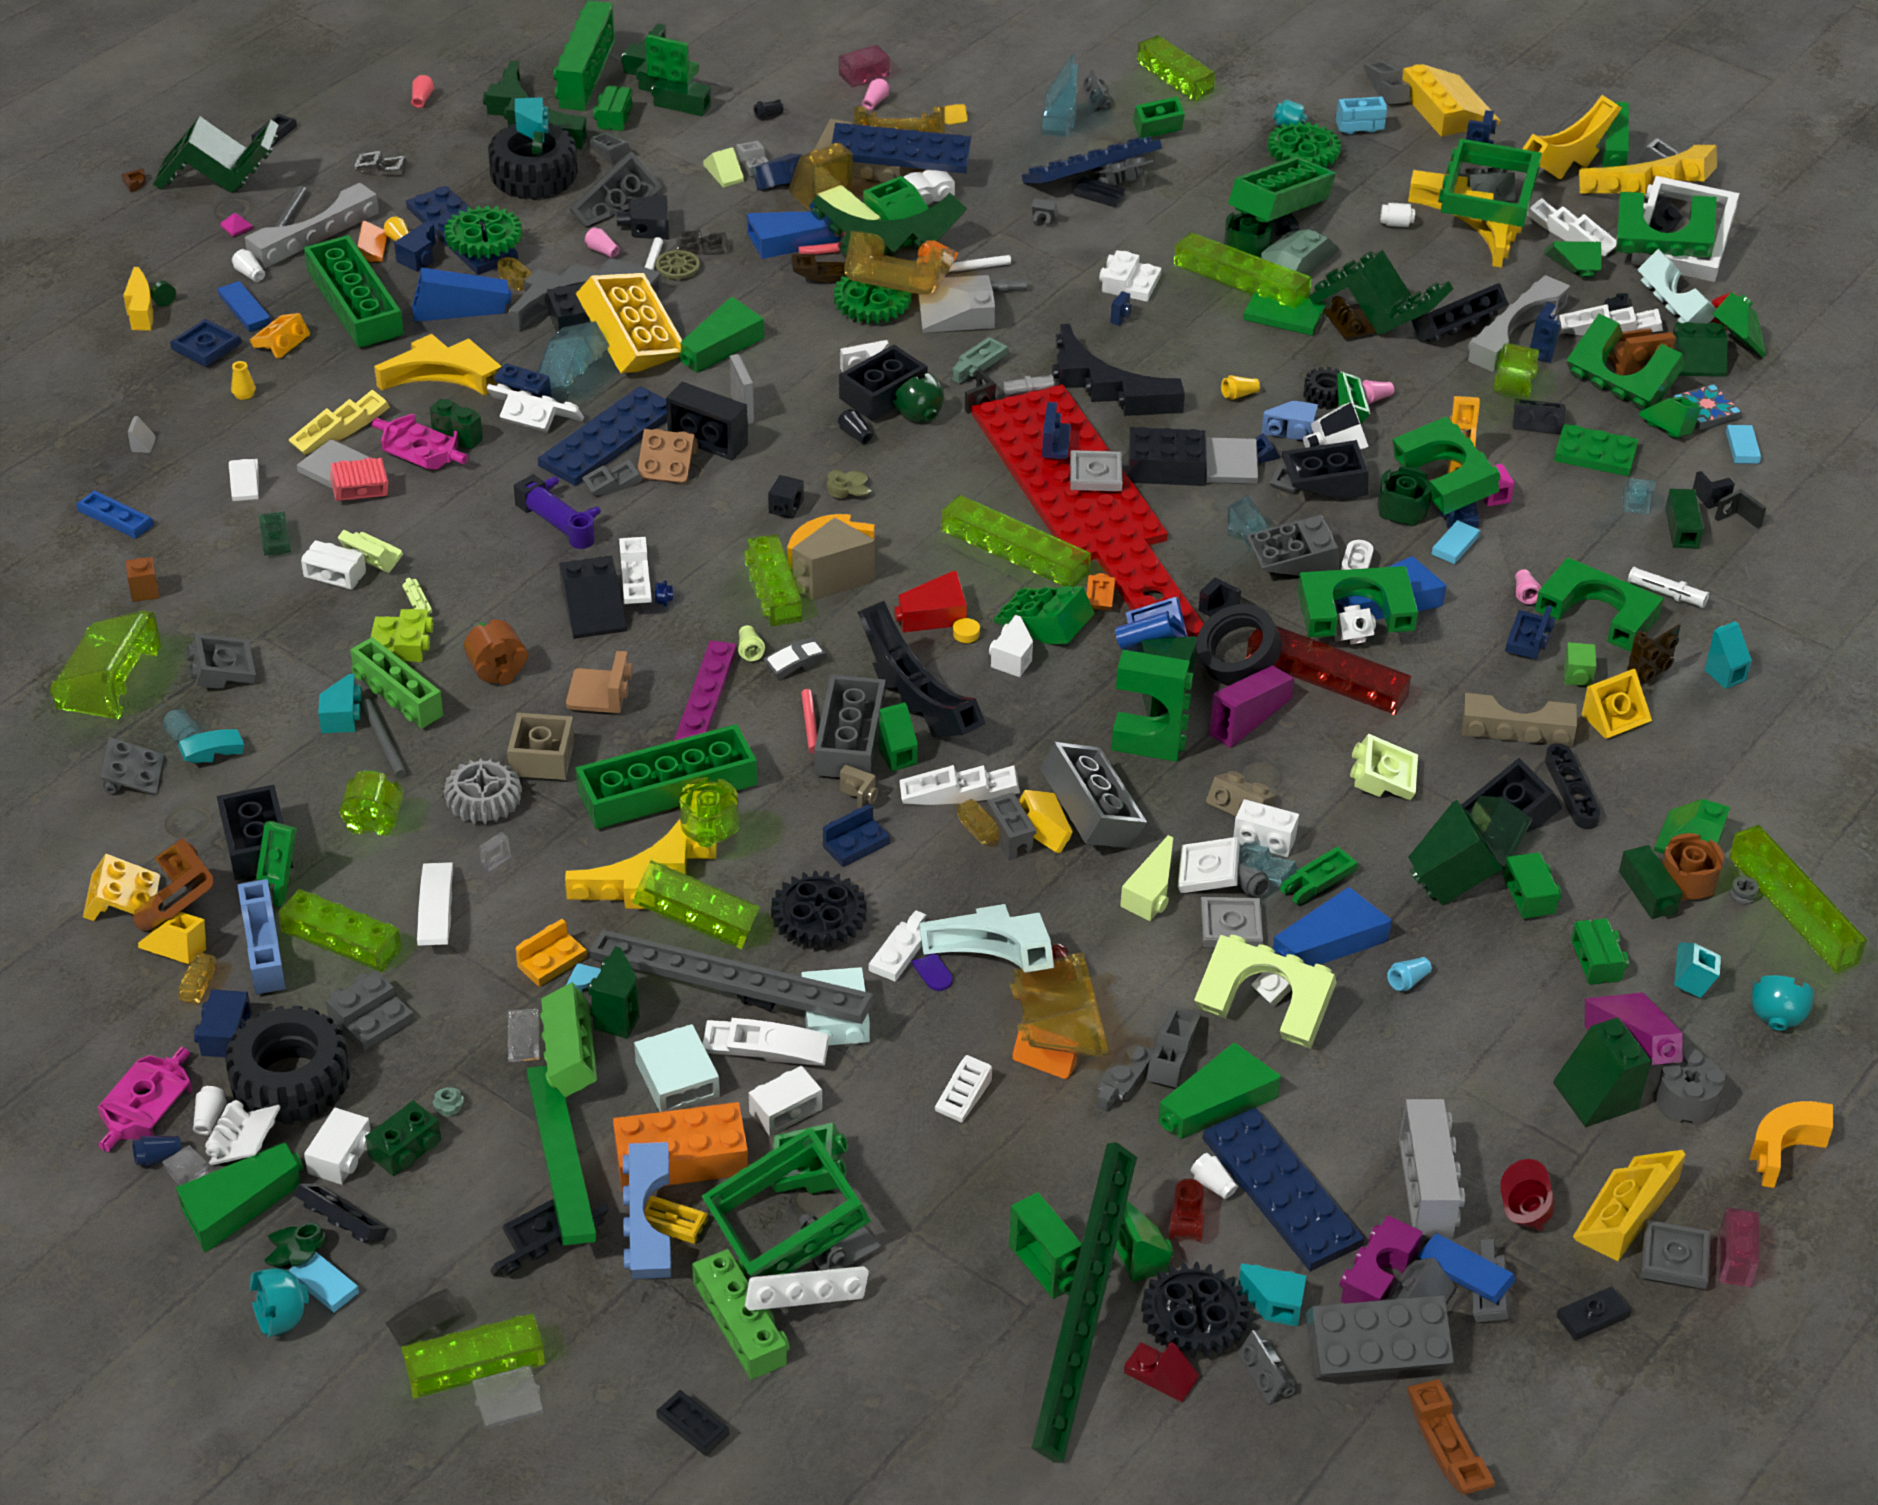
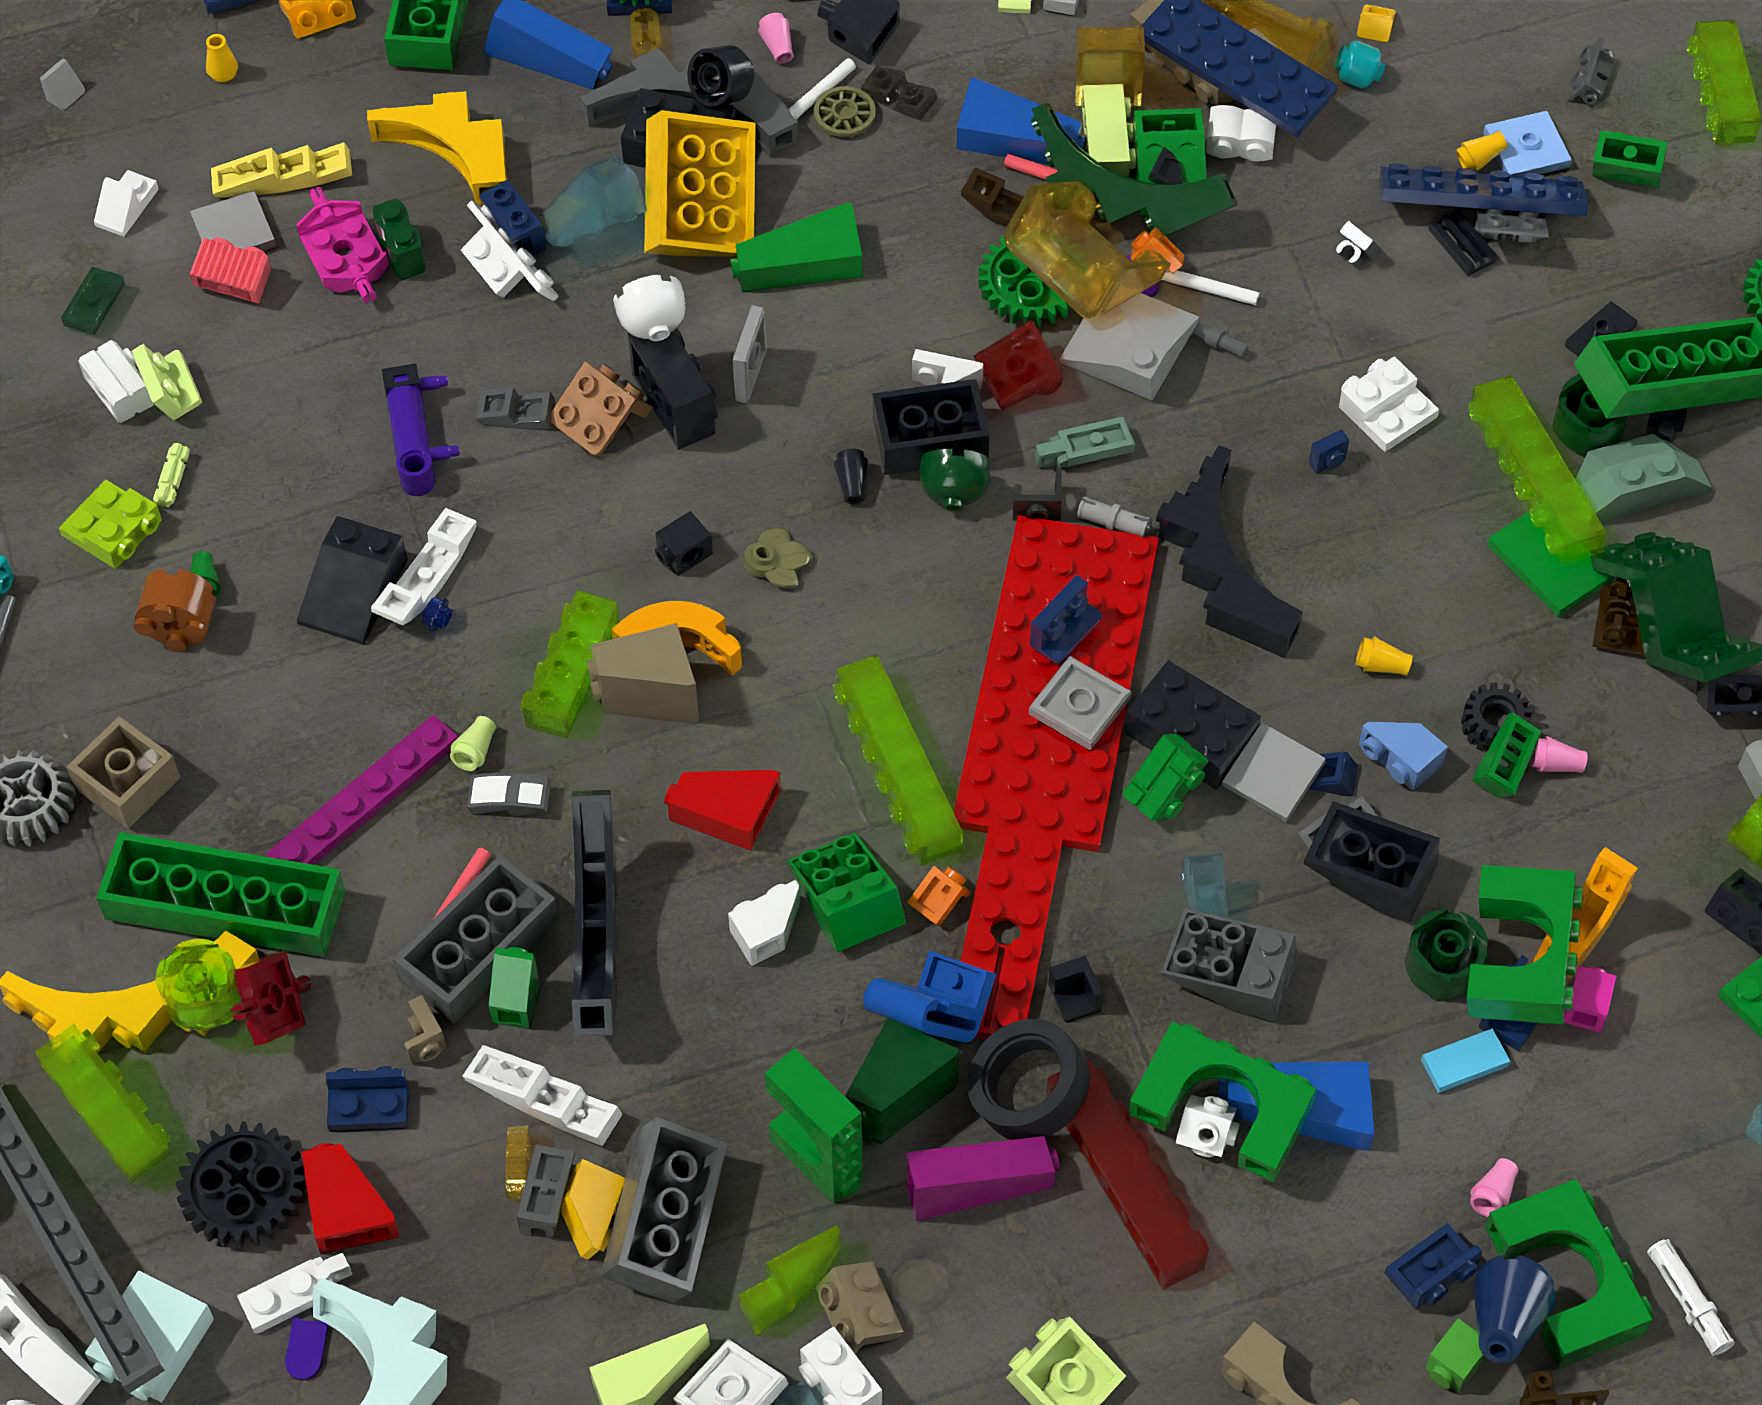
camera: 35 degrees right, 15 degrees up
bright green brick [350,637,444,729] -> none
dark blue plate [538,386,667,486] -> none
medium nougat bracket [566,651,633,713] -> none
dark blue arch [751,154,809,190] -> none
yellow tile [953,618,980,643] -> none
clear light blue slope [1042,54,1079,137] -> none
torso [1303,402,1369,450] -> none
white plate [1341,540,1373,570] -> none
none -> dark red plate [231,951,312,1046]
none -> red slope [302,1143,400,1254]
none -> white cylinder [613,275,686,341]
none -> black piece [687,45,755,107]
none -> clear neon green slope [738,1225,841,1336]
none -> clear red slope [973,320,1064,410]
none -> green brick [1122,734,1209,822]
none -> black tile [1148,147,1182,185]
none -> teal head [1334,41,1385,89]
none -> yellow cone [1455,131,1508,173]
none -> dark blue cone [1474,1255,1556,1363]
none -> light blue plate [1483,111,1572,177]
none -> black plate [1565,301,1638,357]

